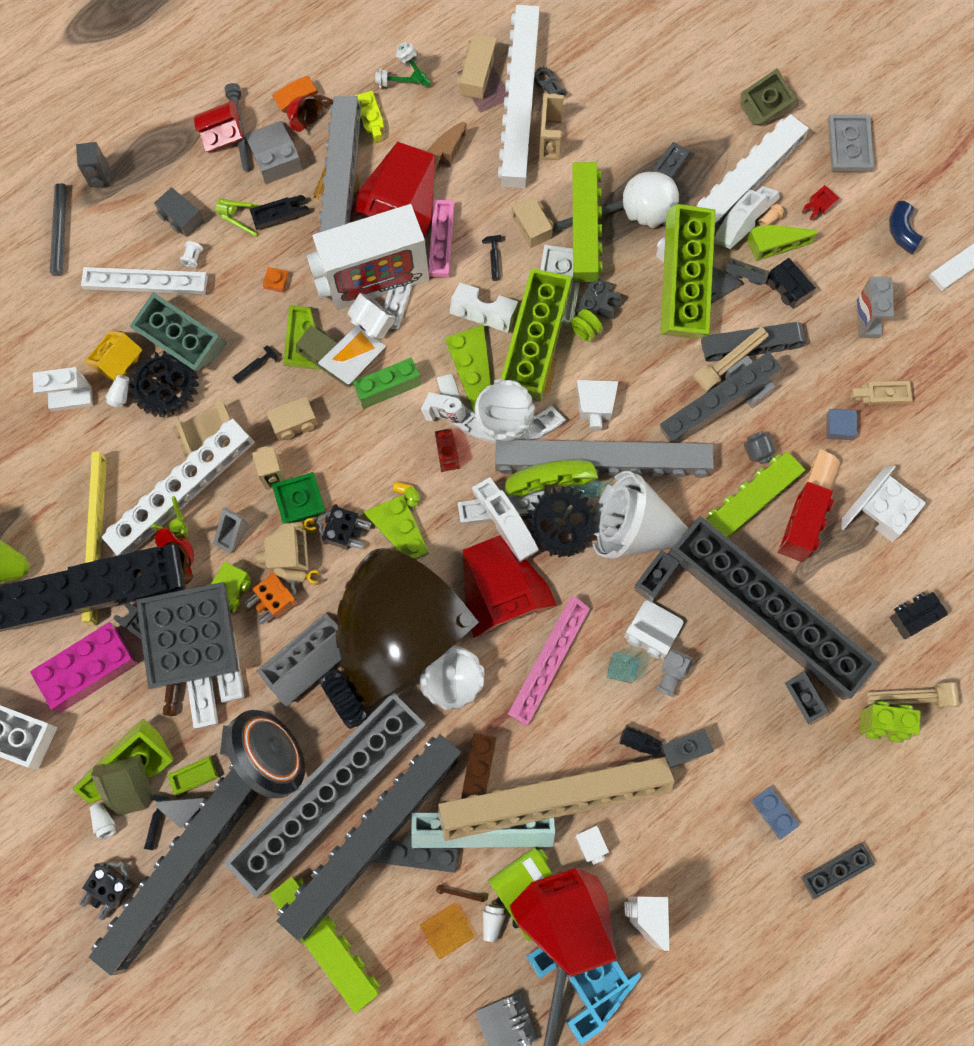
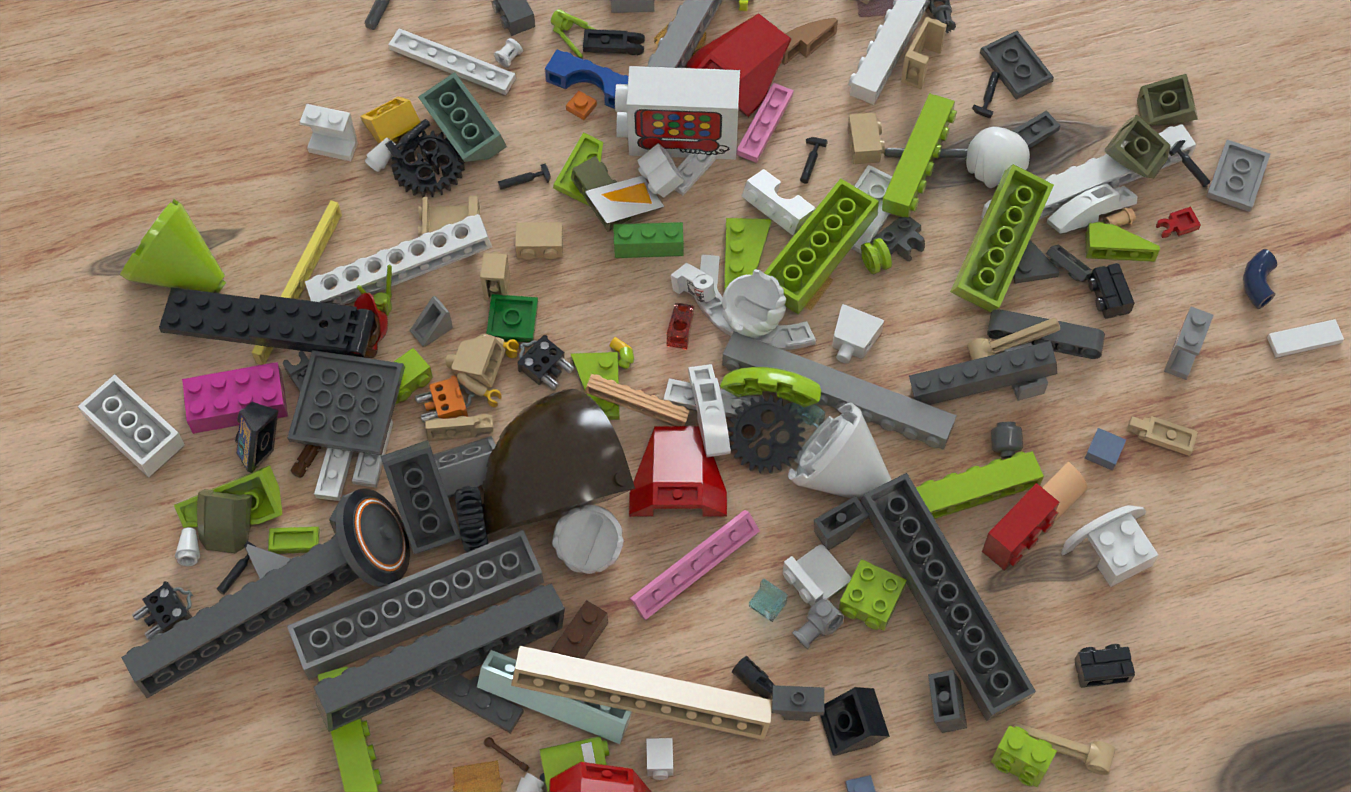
camera: 20 degrees right, 10 degrees down
none -> black slope [235,402,278,473]
none -> dark grey brick [380,440,461,554]
none -> black piece [385,119,430,160]
none -> tan hinge [425,414,494,441]
none -> blue arch [545,49,629,109]
none -> light nougat piece [584,374,690,426]
none -> black slope [820,687,890,756]
none -> lime brick [838,559,907,631]
none -> black piece [972,71,1000,119]
none -> dark grey tile [980,31,1054,100]
none -> olive slope [1105,115,1171,179]
none -> black piece [1169,140,1211,187]

